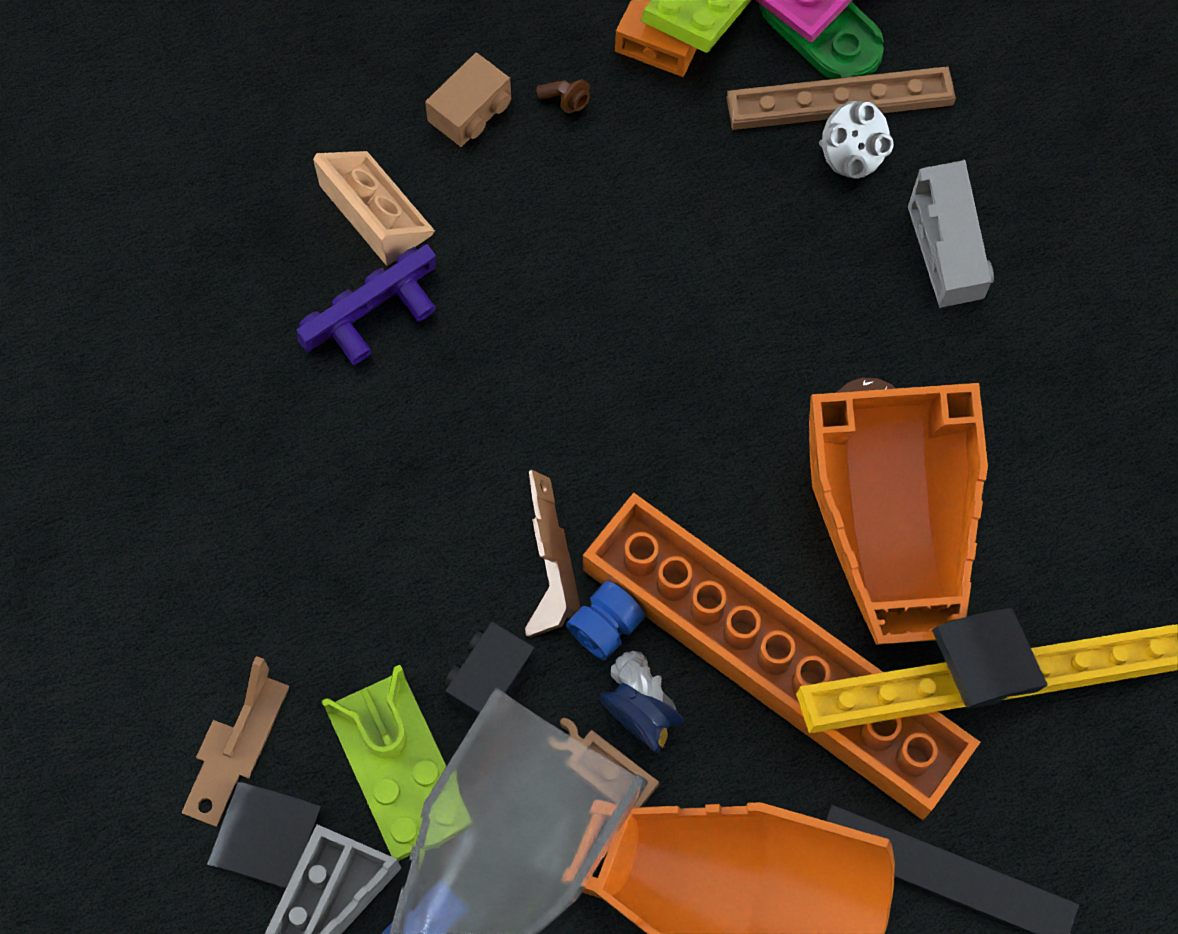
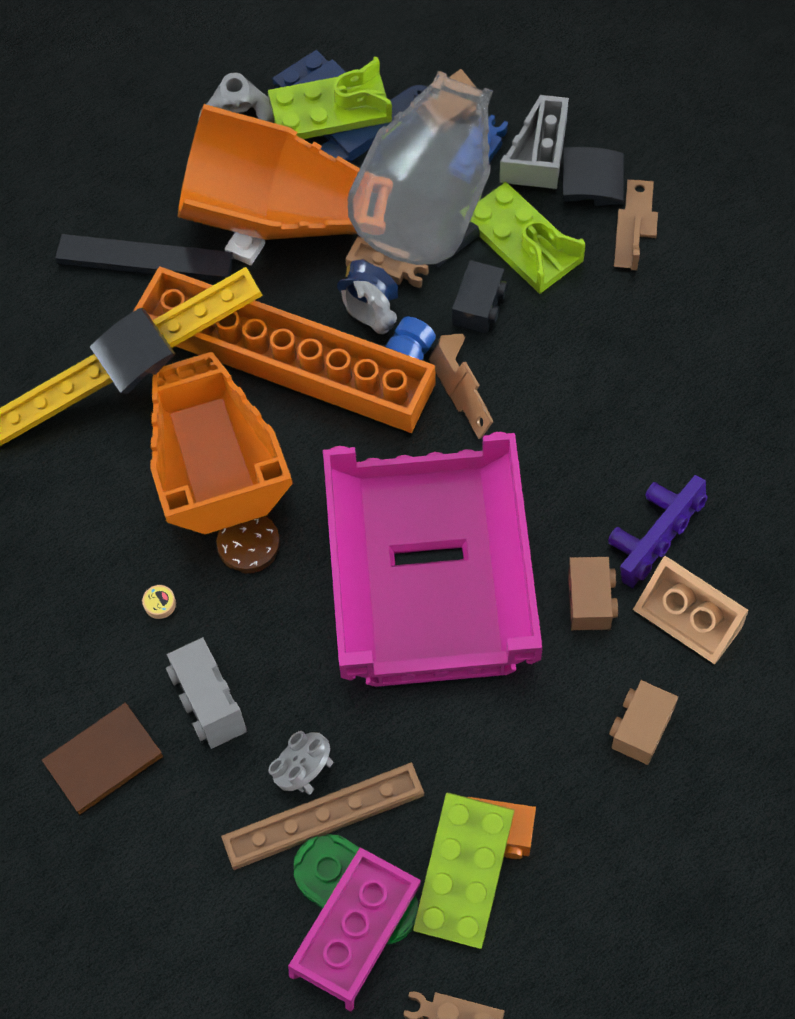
camera: 170 degrees right, 5 degrees down
reddish brown plate [537,79,590,114] -> none
none -> reddish brown tile [42,702,163,815]
none -> tile [142,585,176,619]
none -> dark pink panel [323,432,542,687]
none -> medium nougat brick [568,557,618,630]

